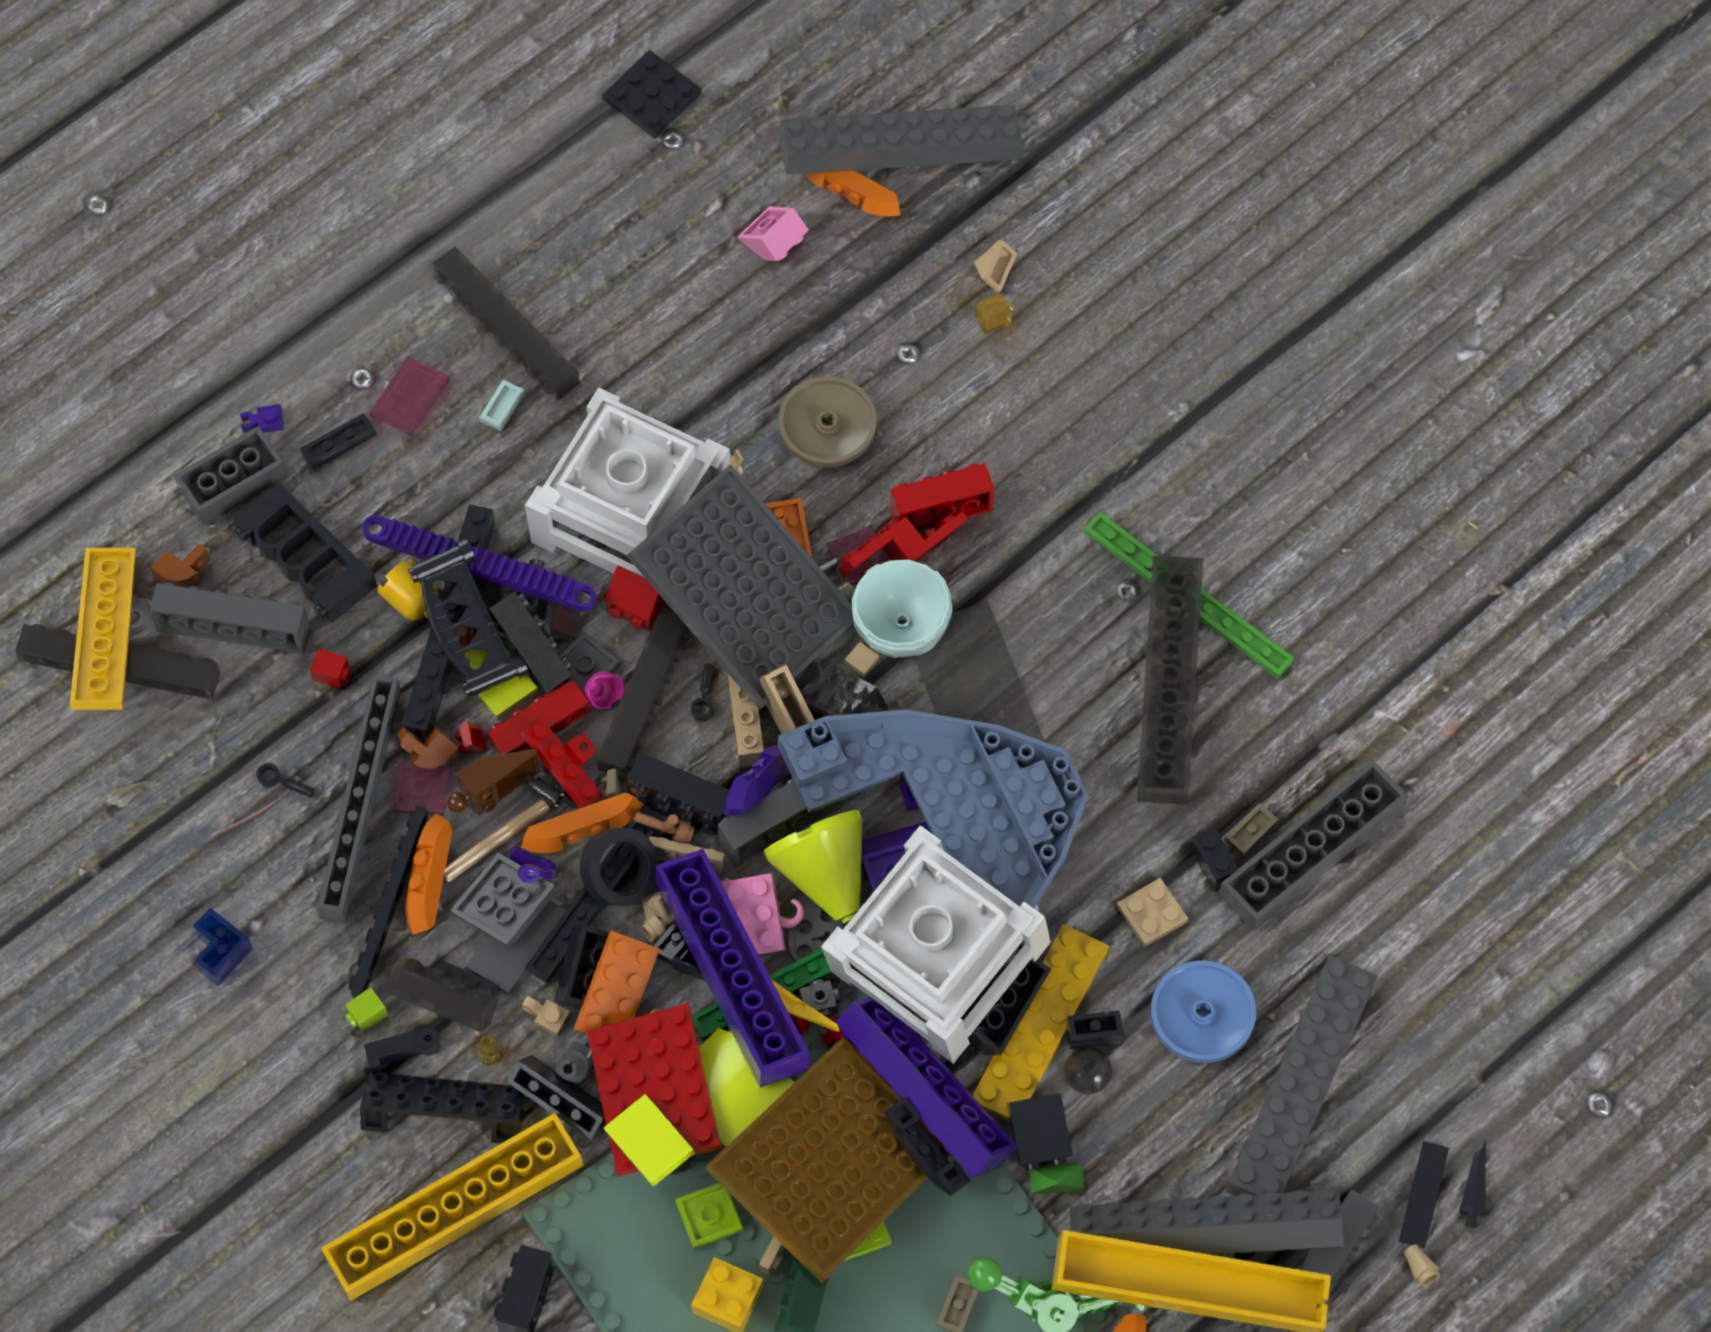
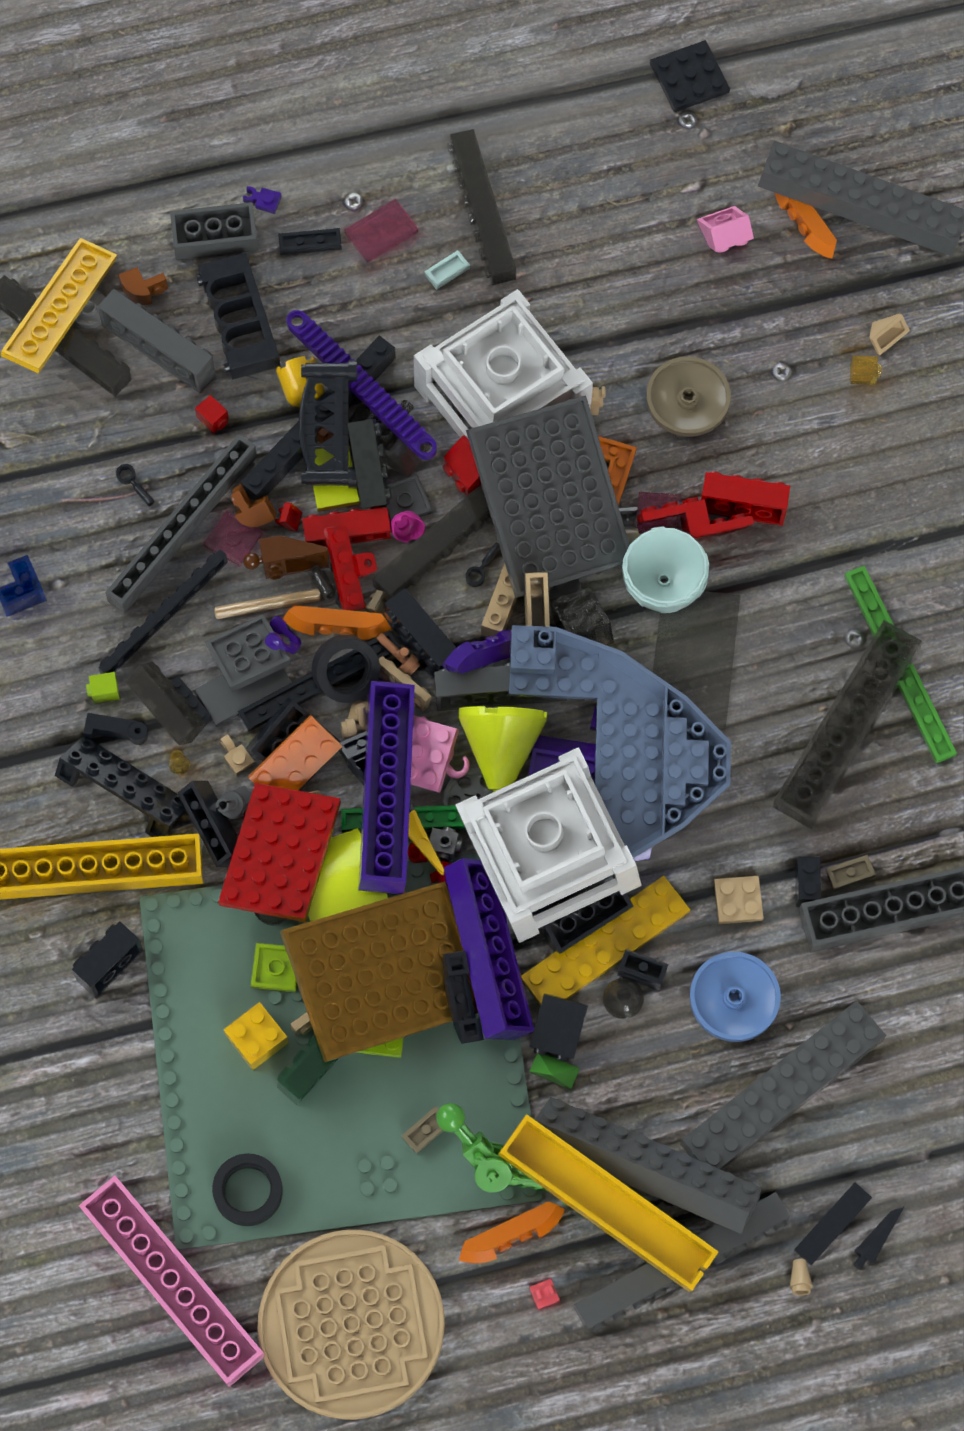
camera: 25 degrees right, 5 degrees up
orange brick [405,814,453,935] -> none
neon yellow tile [604,1094,695,1187] -> none
tan tile [844,642,879,677] -> none

